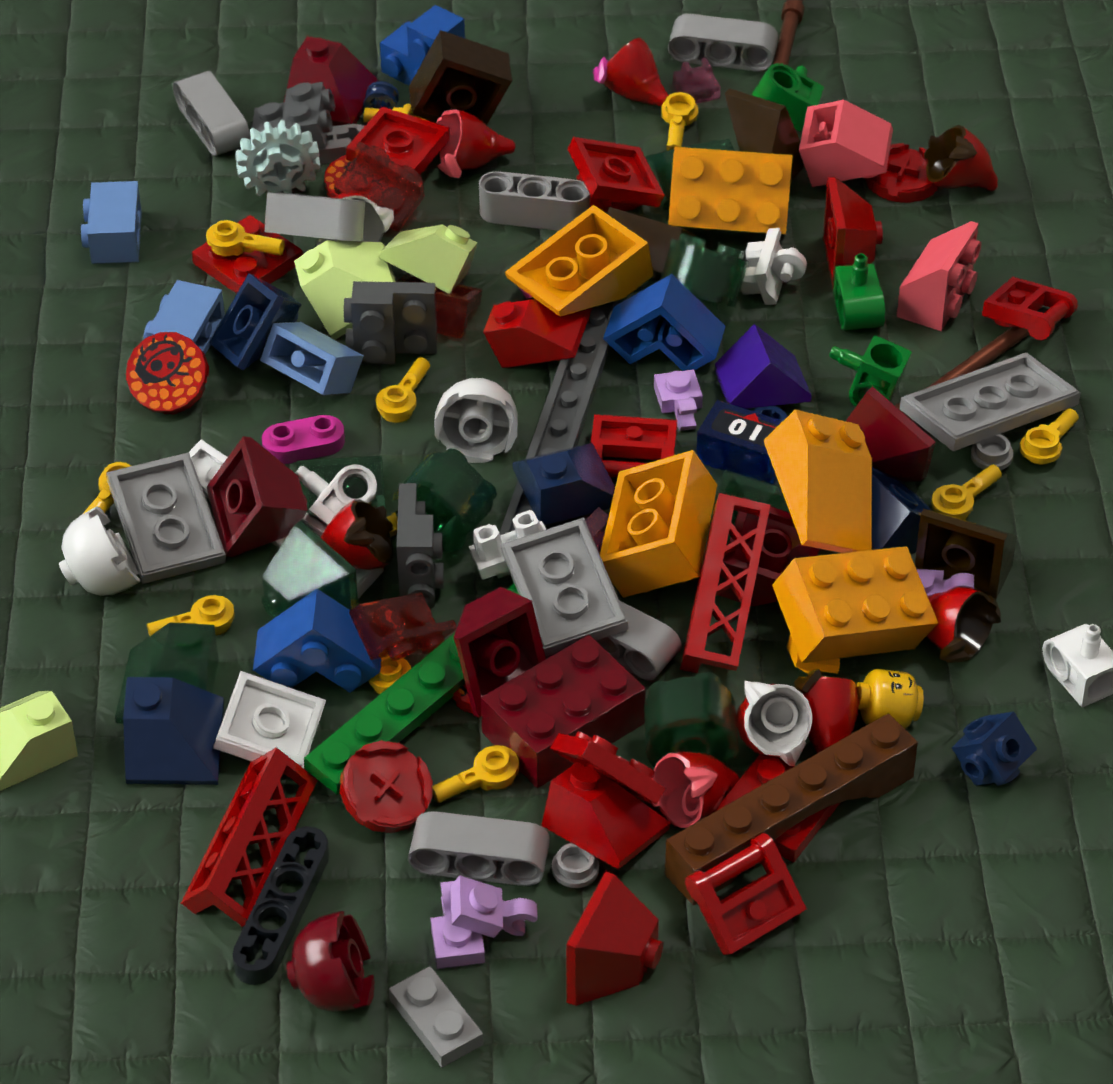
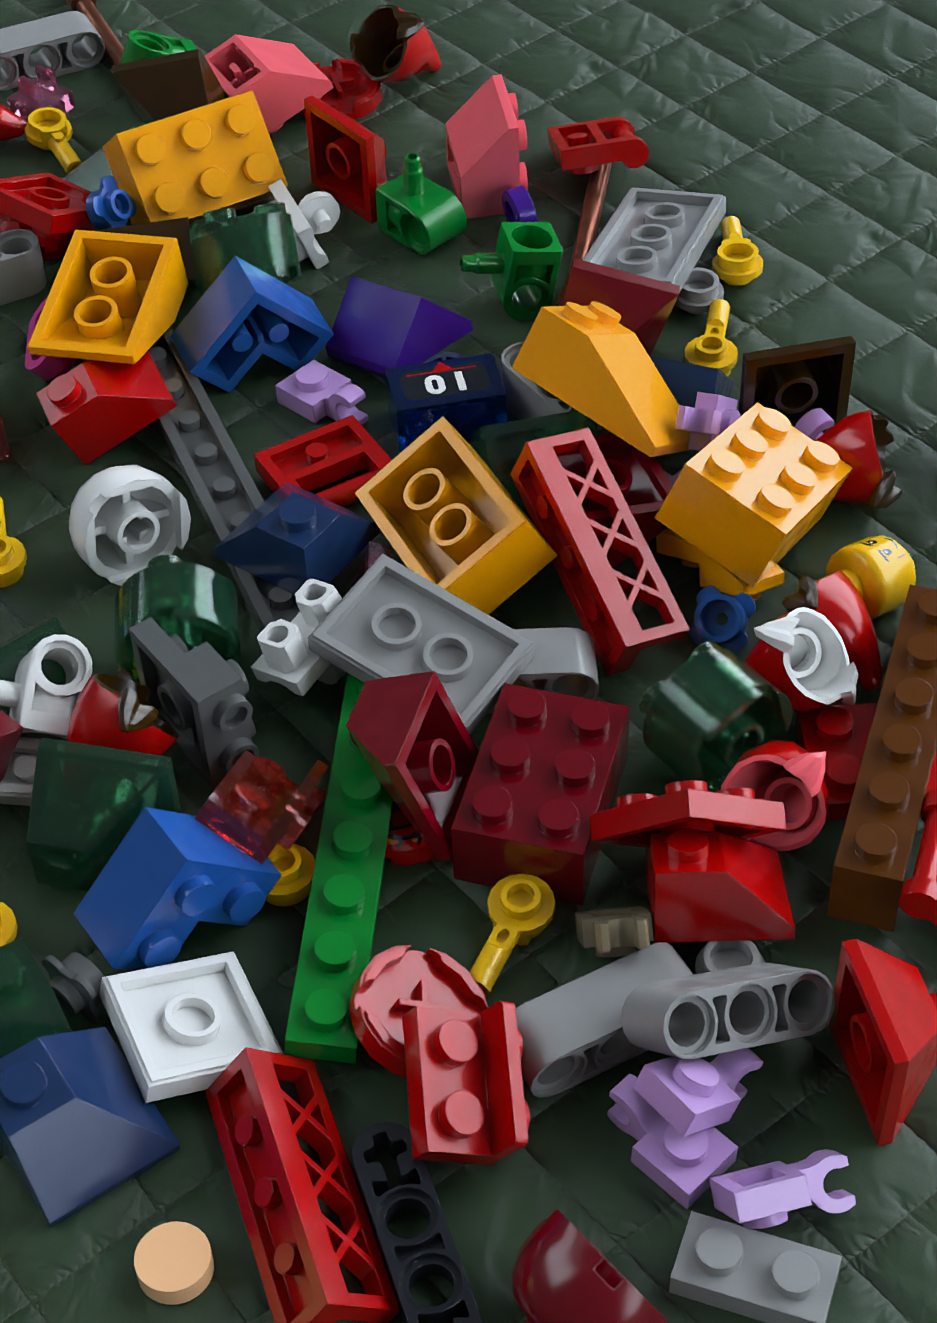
camera: 35 degrees left, 0 degrees up
none -> dark grey plate [42,952,104,1024]
none -> blue plate [86,176,136,230]
none -> light nougat tile [134,1221,214,1305]
none -> red bracket [402,1001,530,1166]
none -> dark purple tile [502,185,538,222]
none -> dark tan plate [575,906,654,957]
none -> light grey beam [621,962,835,1059]
none -> lavender plate [675,392,741,451]
none -> blue plate [689,586,756,653]
none -> lavender plate [709,1149,856,1229]

